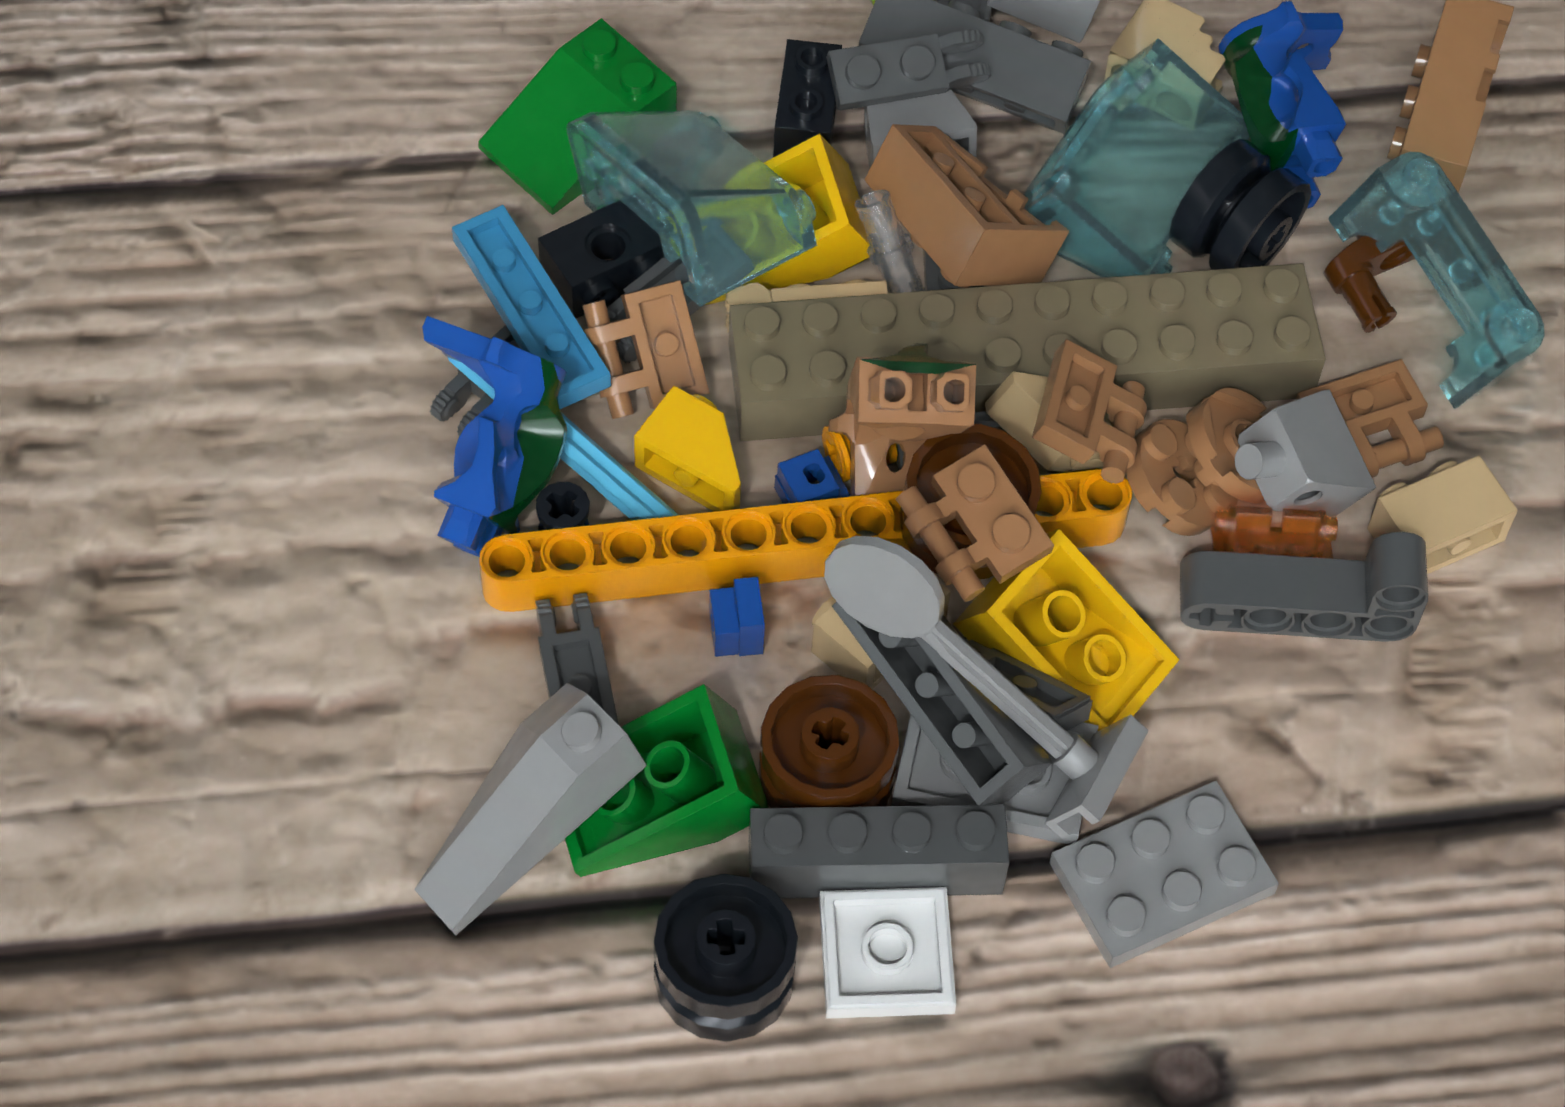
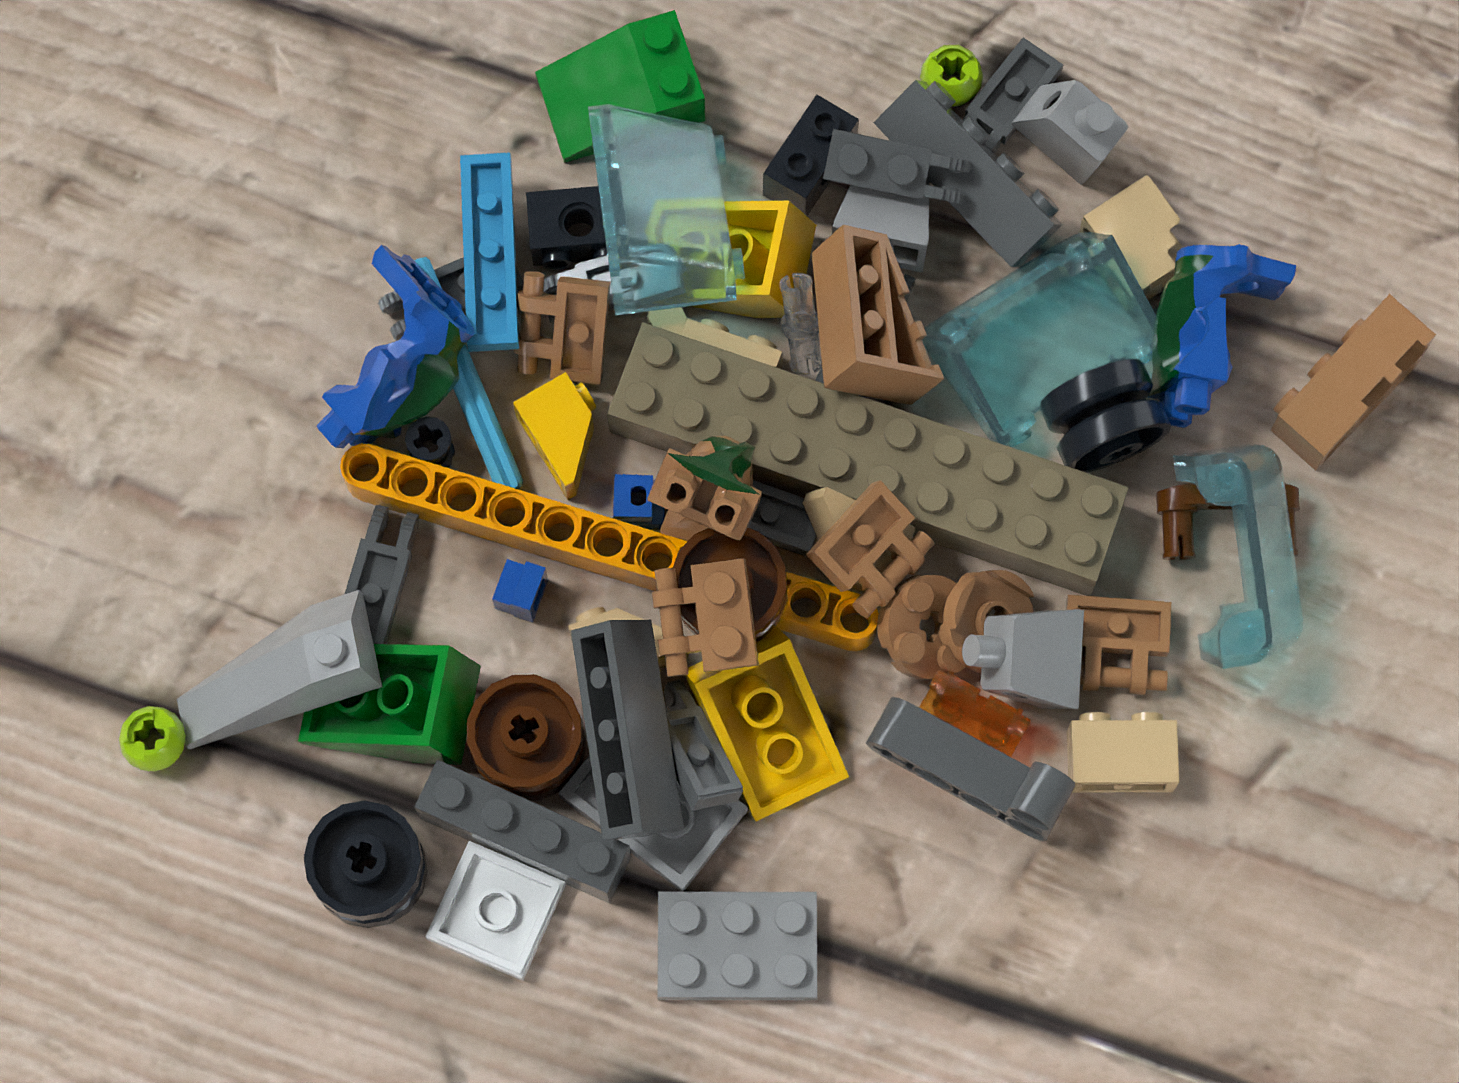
camera: 30 degrees right, 15 degrees up
light grey piece [824,535,1149,839] -> none
none -> lime piece [119,706,186,772]

